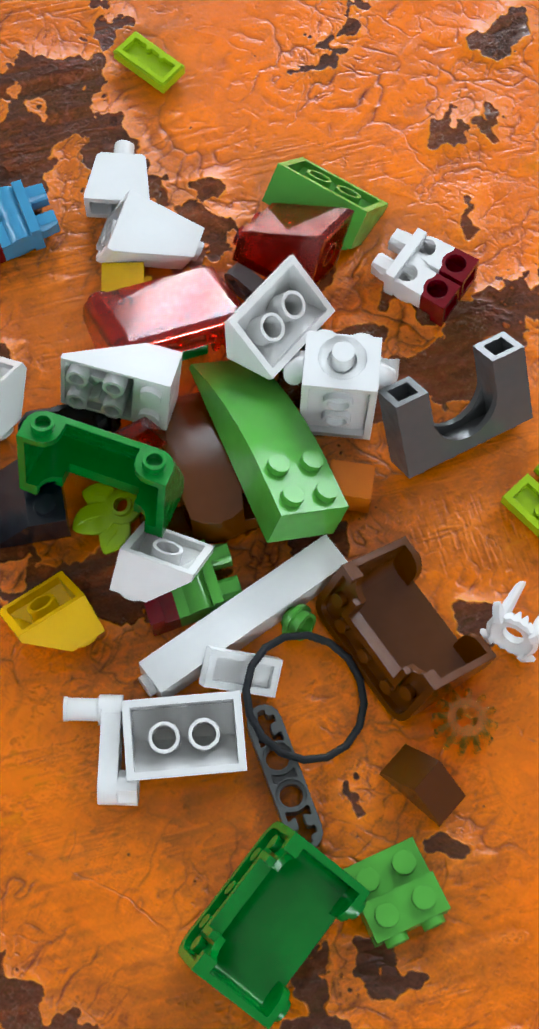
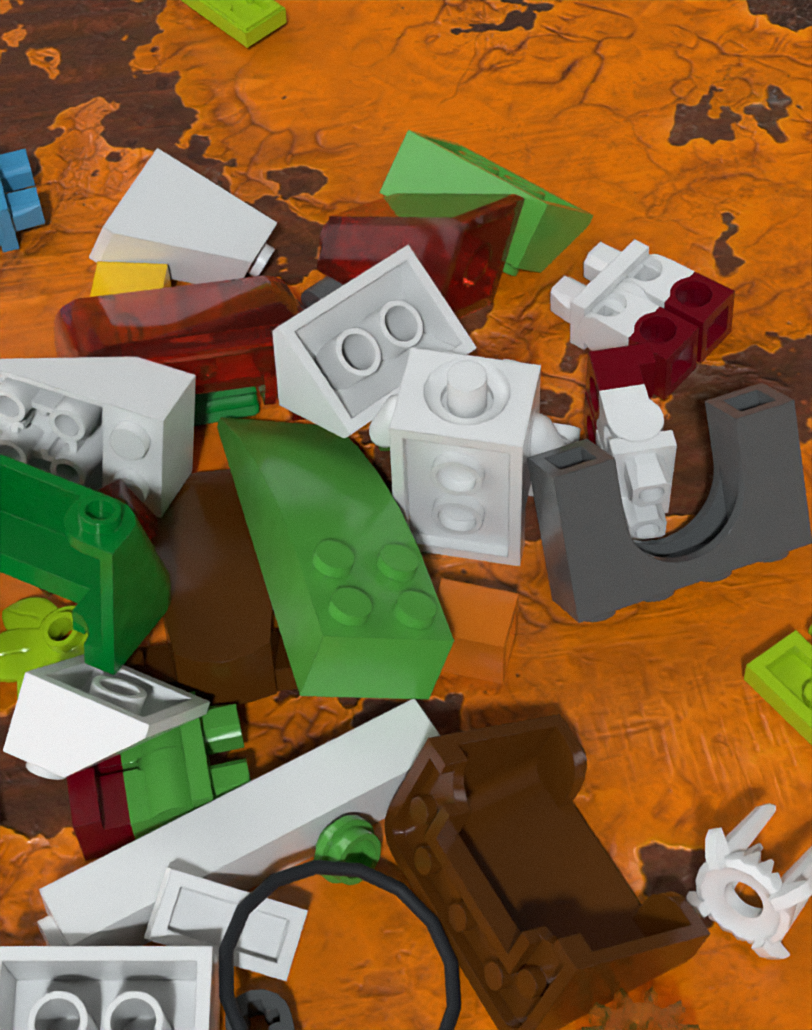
camera: 10 degrees right, 15 degrees down
white torso [84,140,150,218] -> none
none -> white hips [583,342,677,540]

